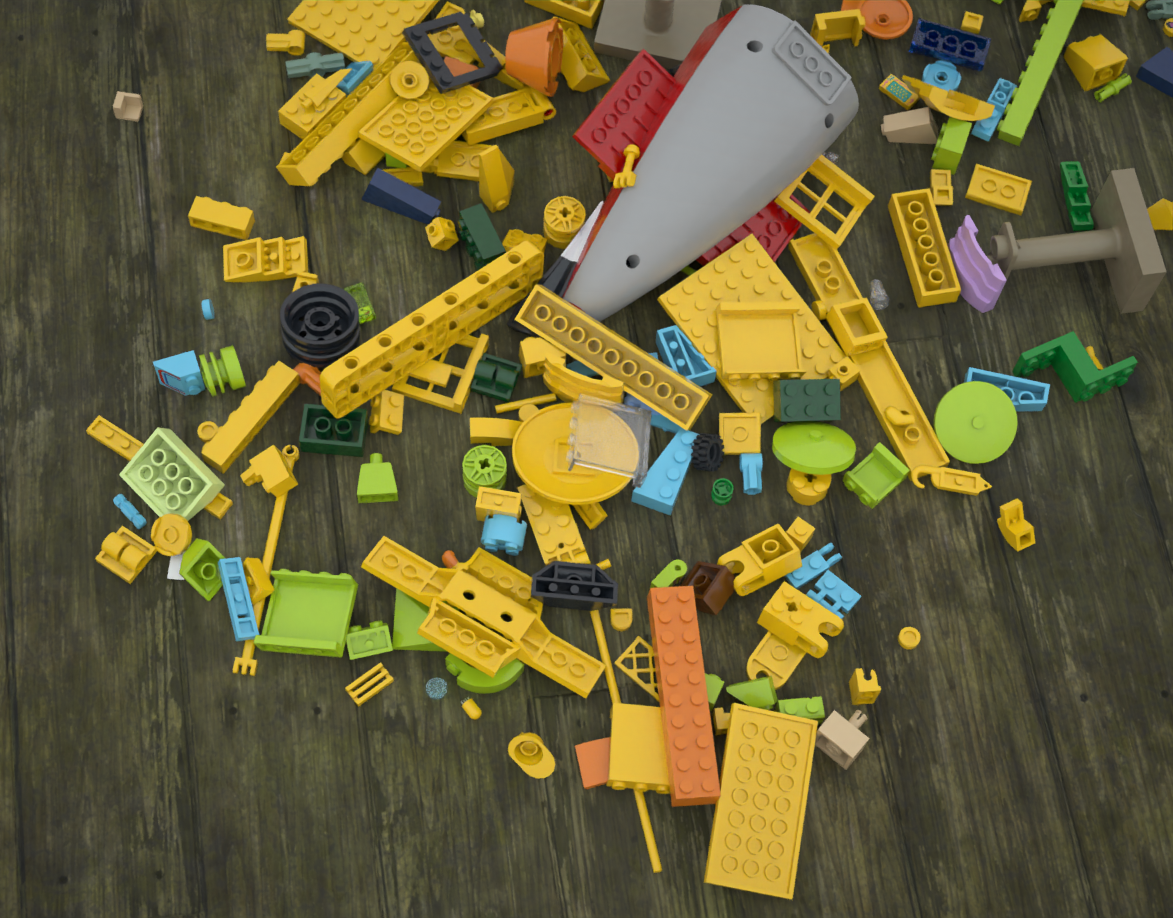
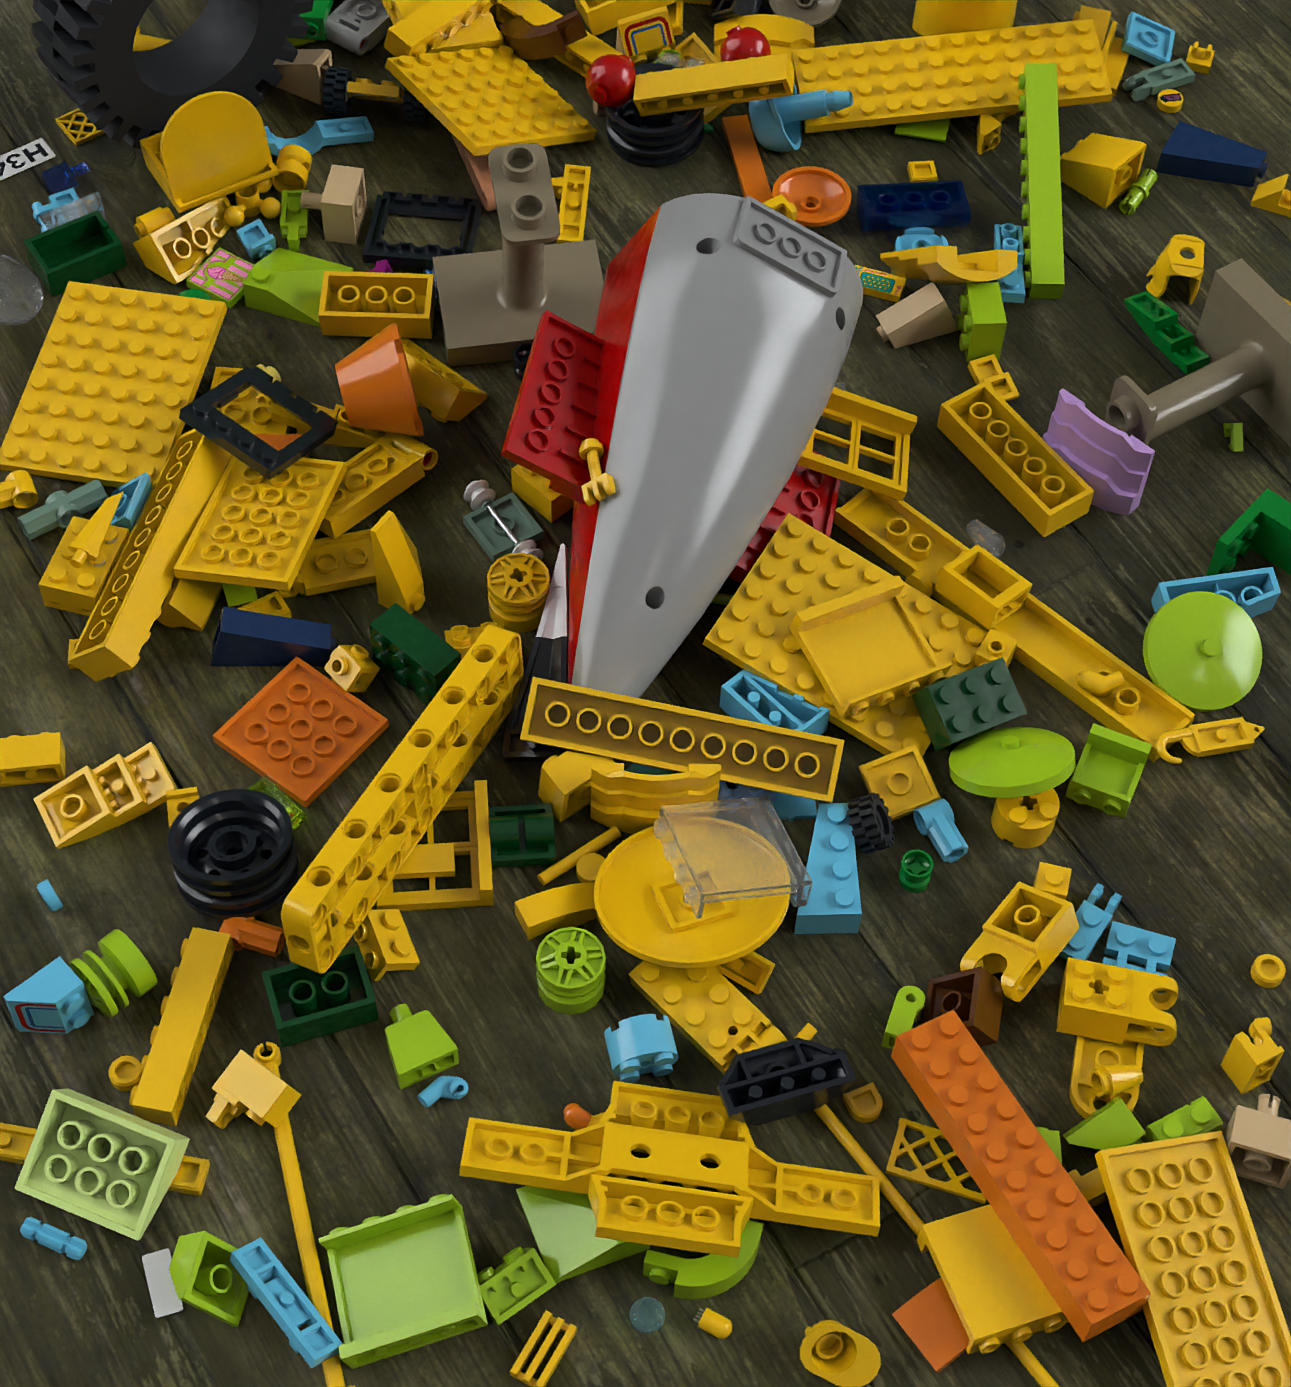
camera: 20 degrees left, 10 degrees down
yellow plate [95,526,157,584] -> none
yellow tile [151,513,192,556] -> none
yellow slope [242,558,274,604] -> none
yellow dish [390,61,429,99] -> none
yellow panel [475,486,522,523] -> none
yellow tile [965,164,1032,216] -> none
none -> orange plate [212,656,389,808]
none -> medium azure arm [417,1076,469,1109]
none -> sand green plate [463,480,543,562]
none -> yellow cone [1090,1064,1143,1098]
none -> yellow piece [1146,234,1205,305]
none -> lime tile [1223,423,1243,452]
none -> yellow hand [1248,1017,1272,1045]

